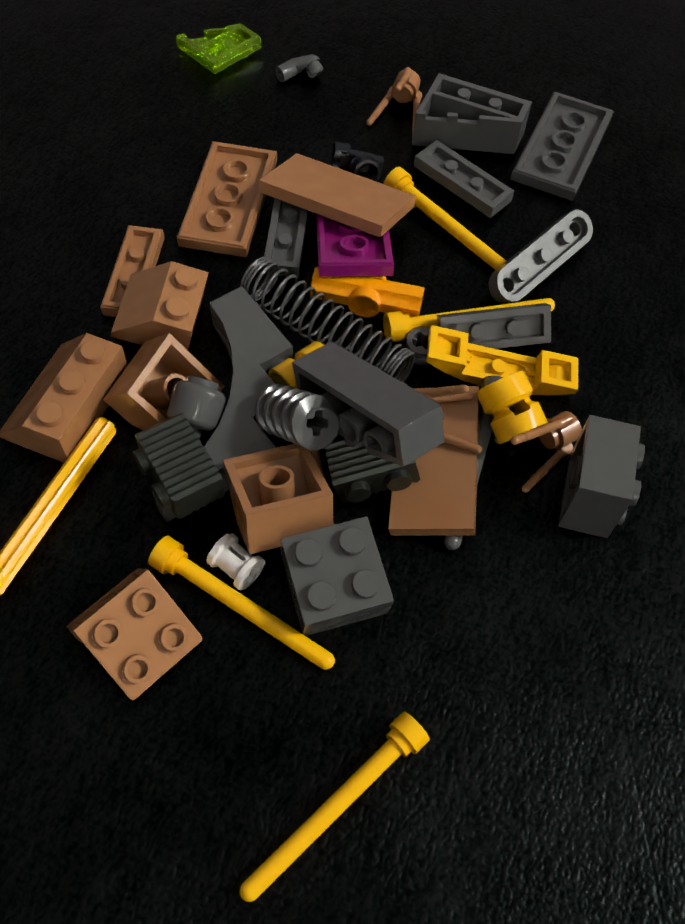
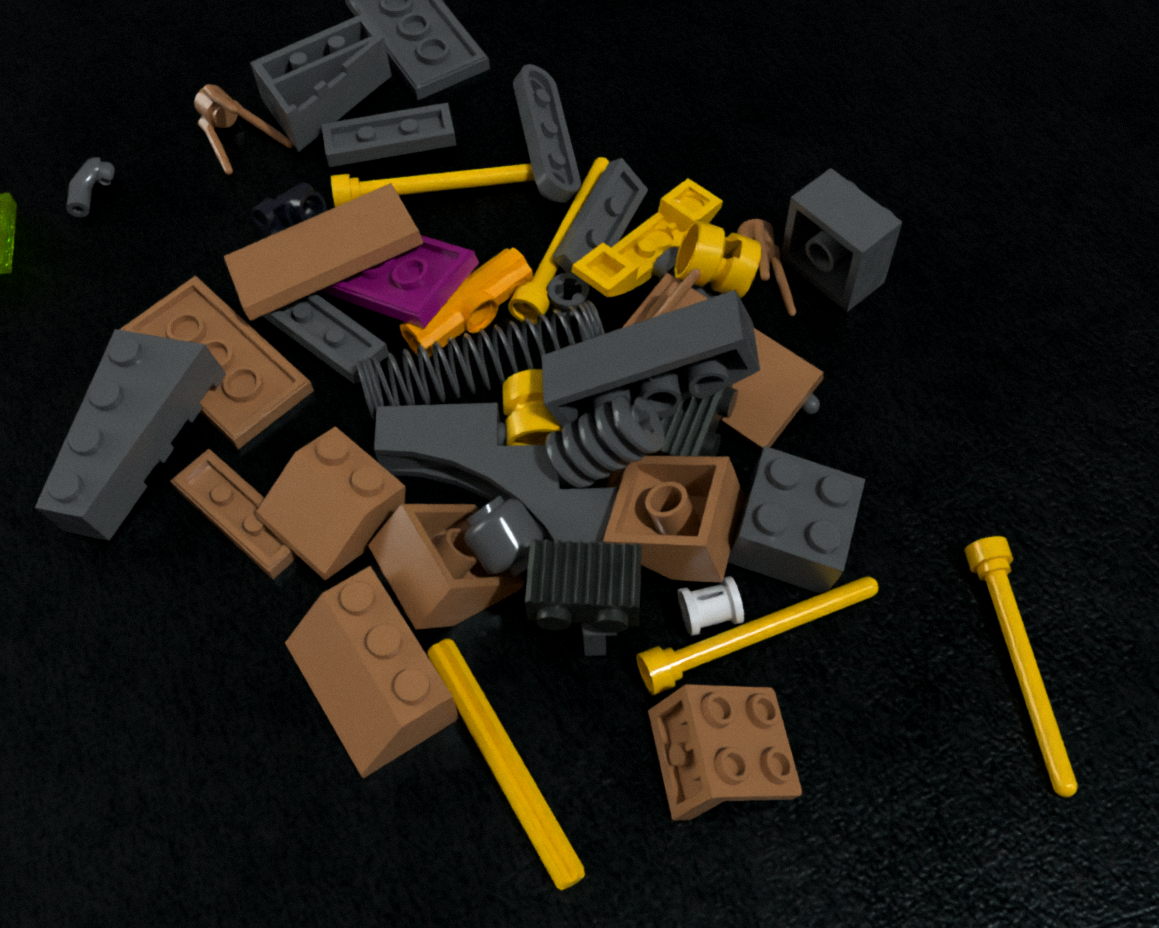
camera: 50 degrees left, 0 degrees up
none -> dark grey wedge [35,329,226,541]

